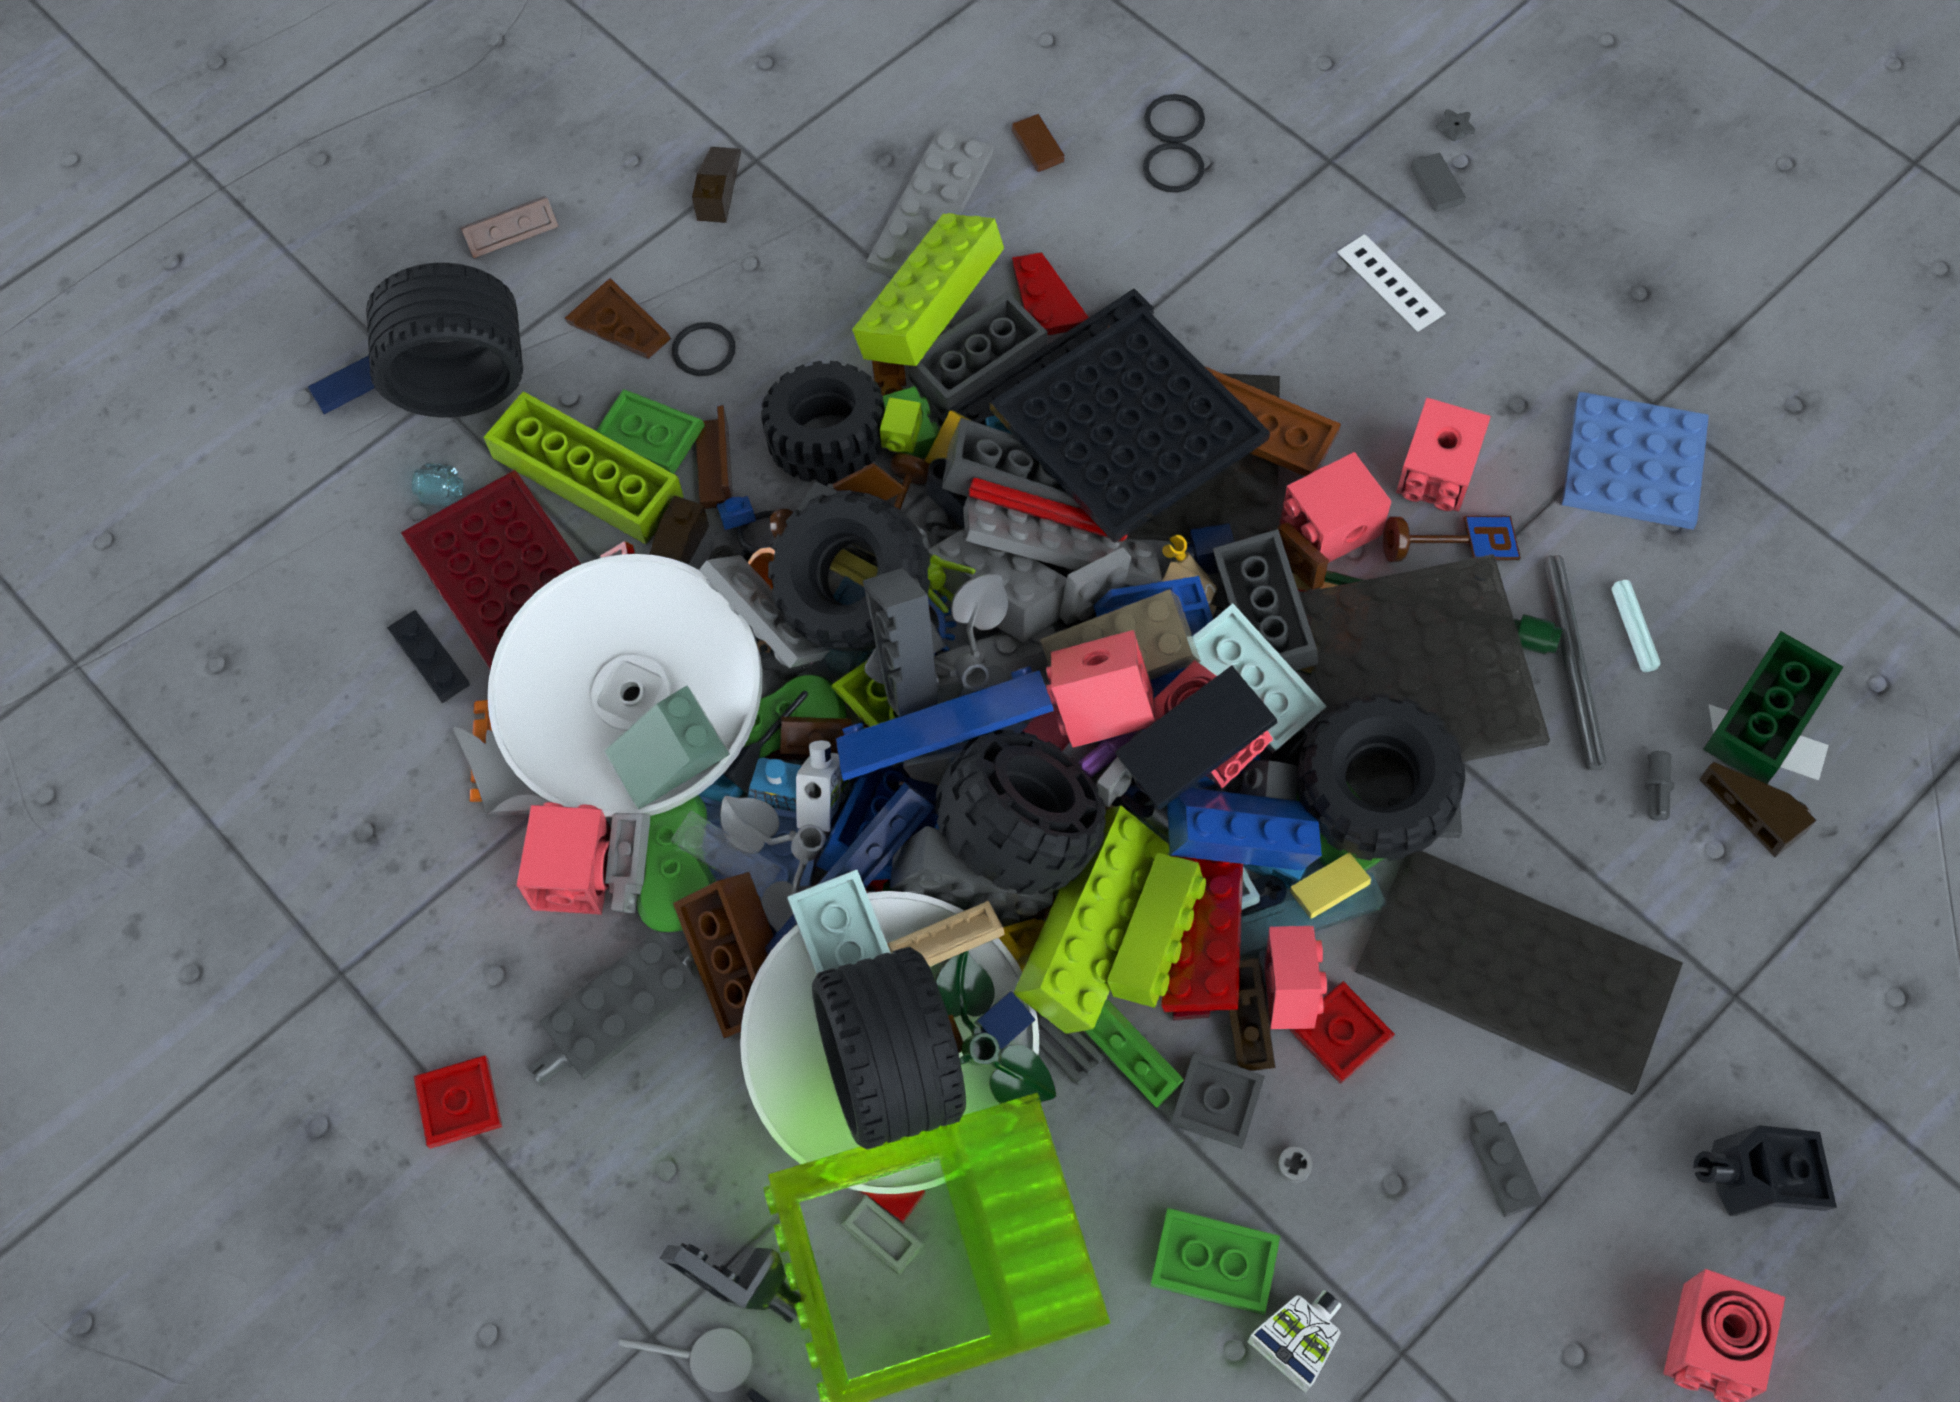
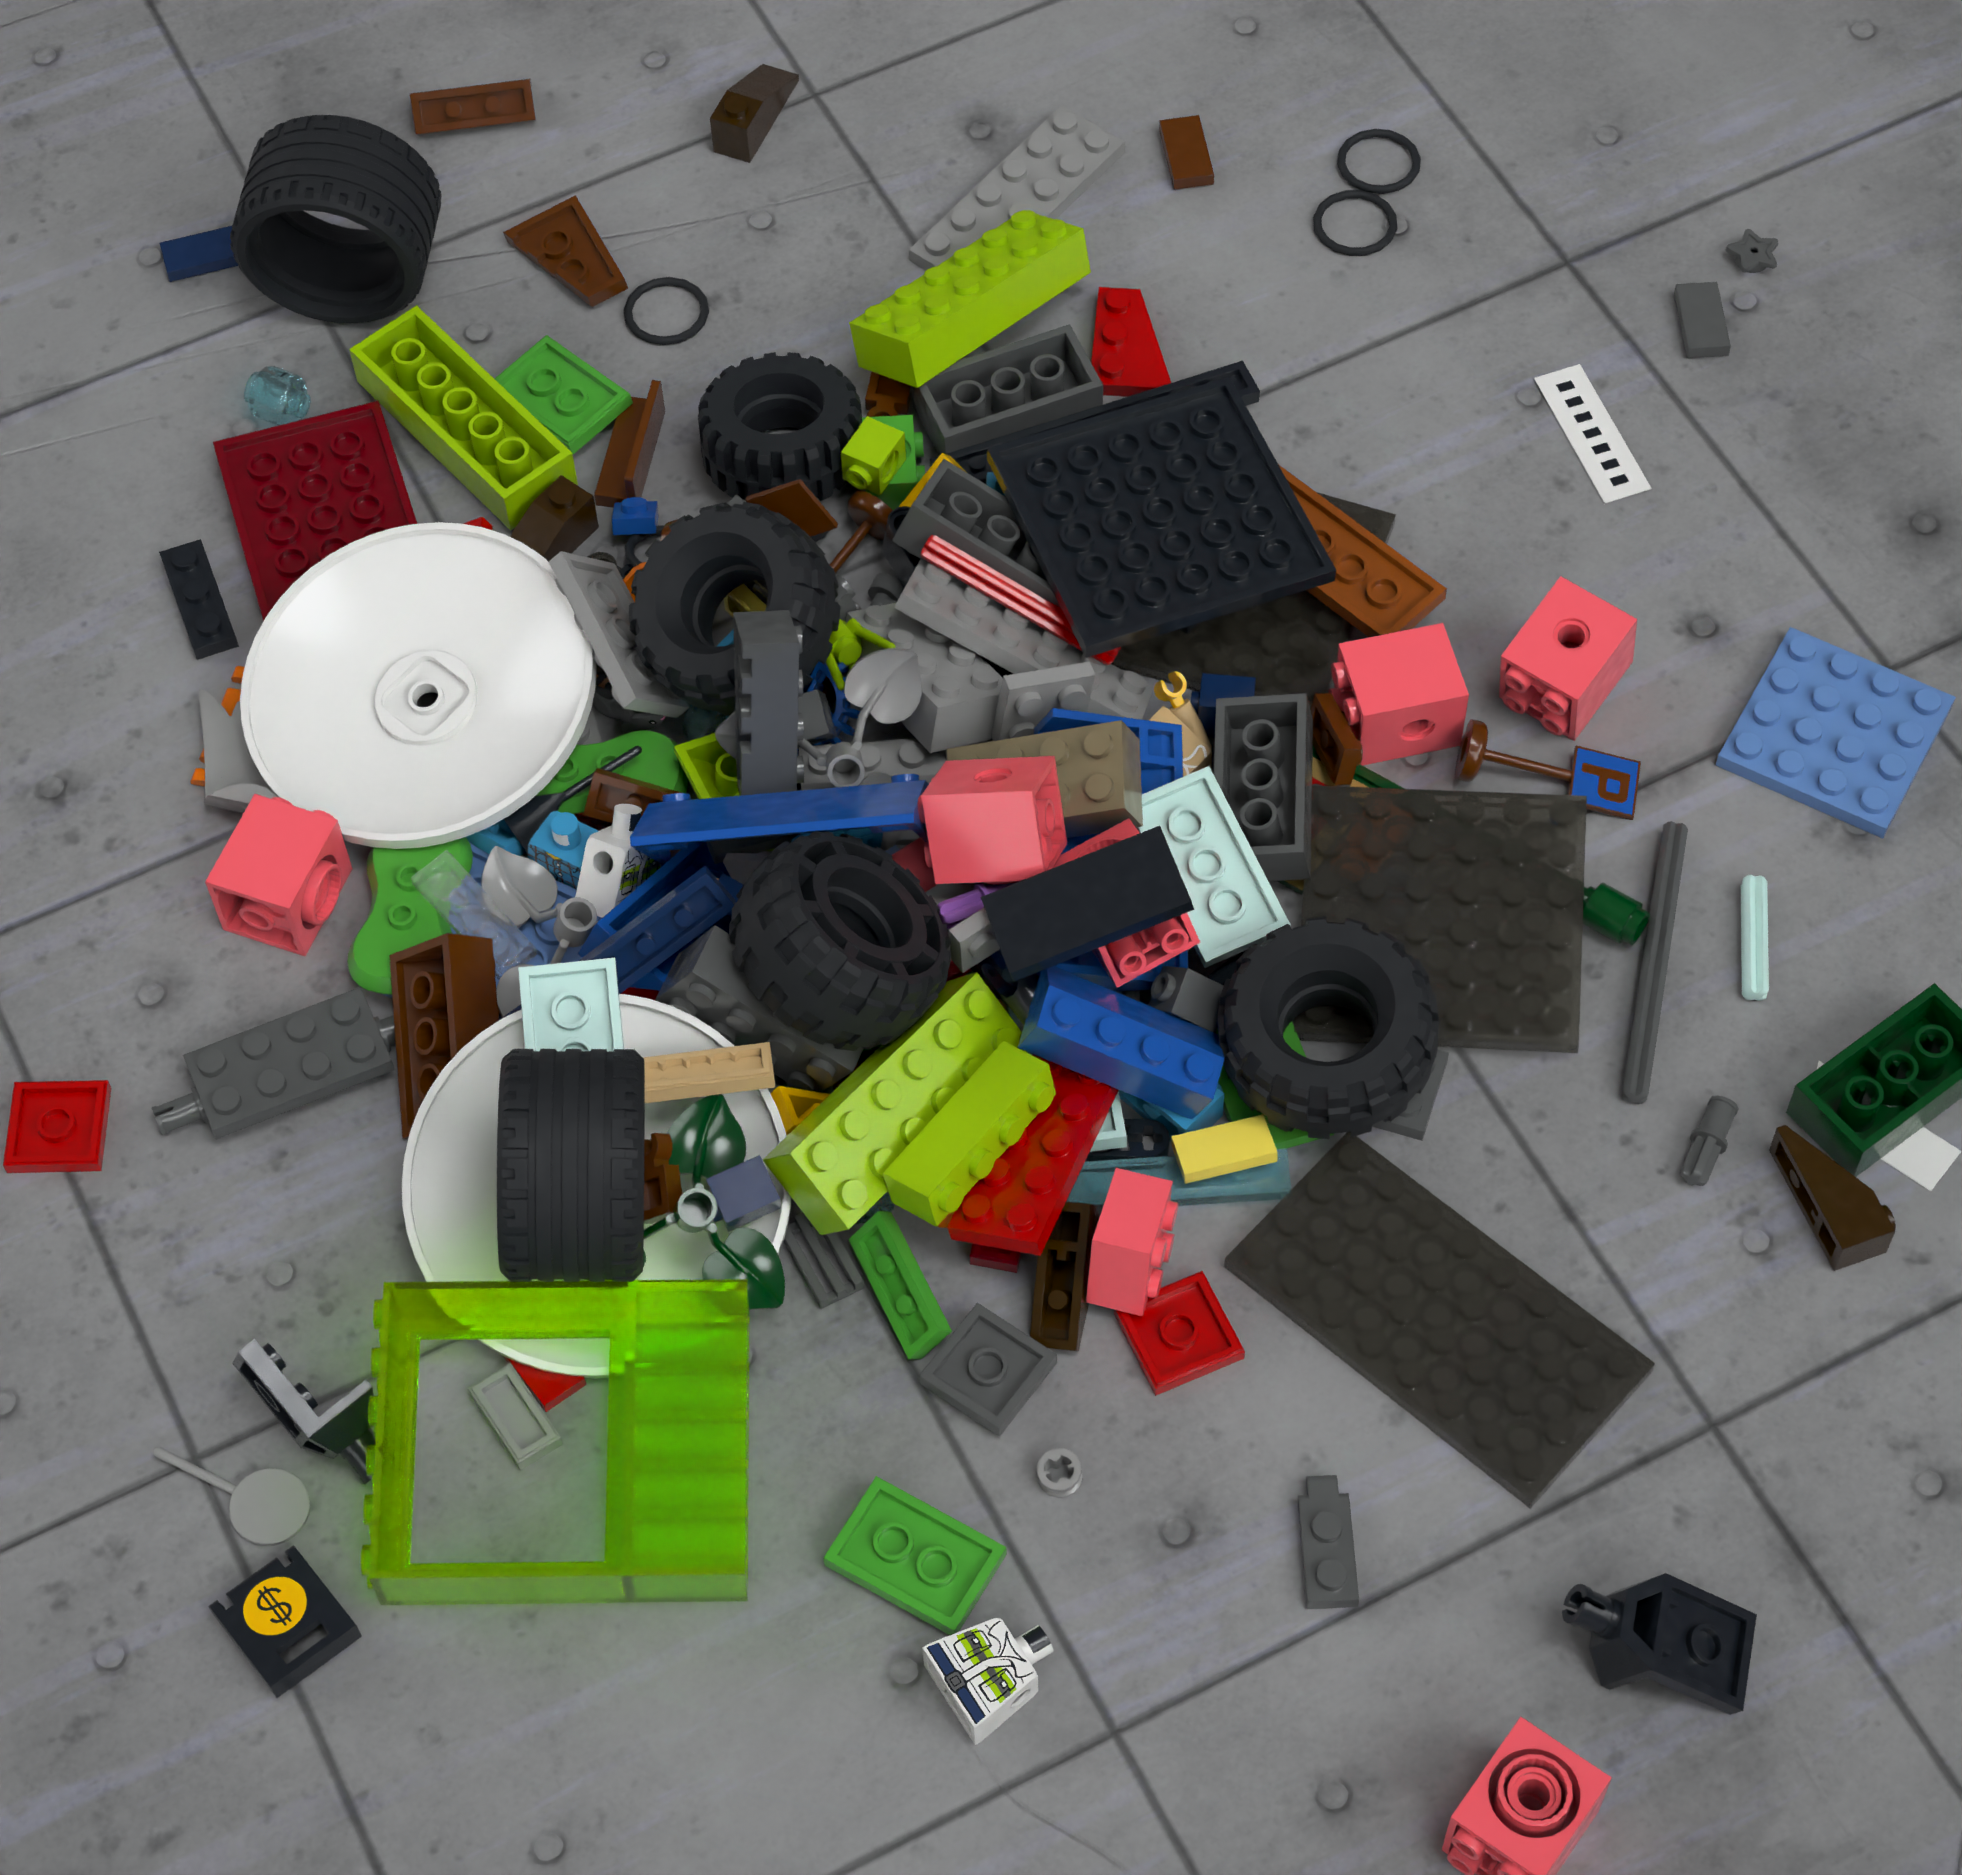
camera: 15 degrees right, 5 degrees down
sand green slope [605,685,730,810] -> none
light grey hinge [605,813,651,913] -> none

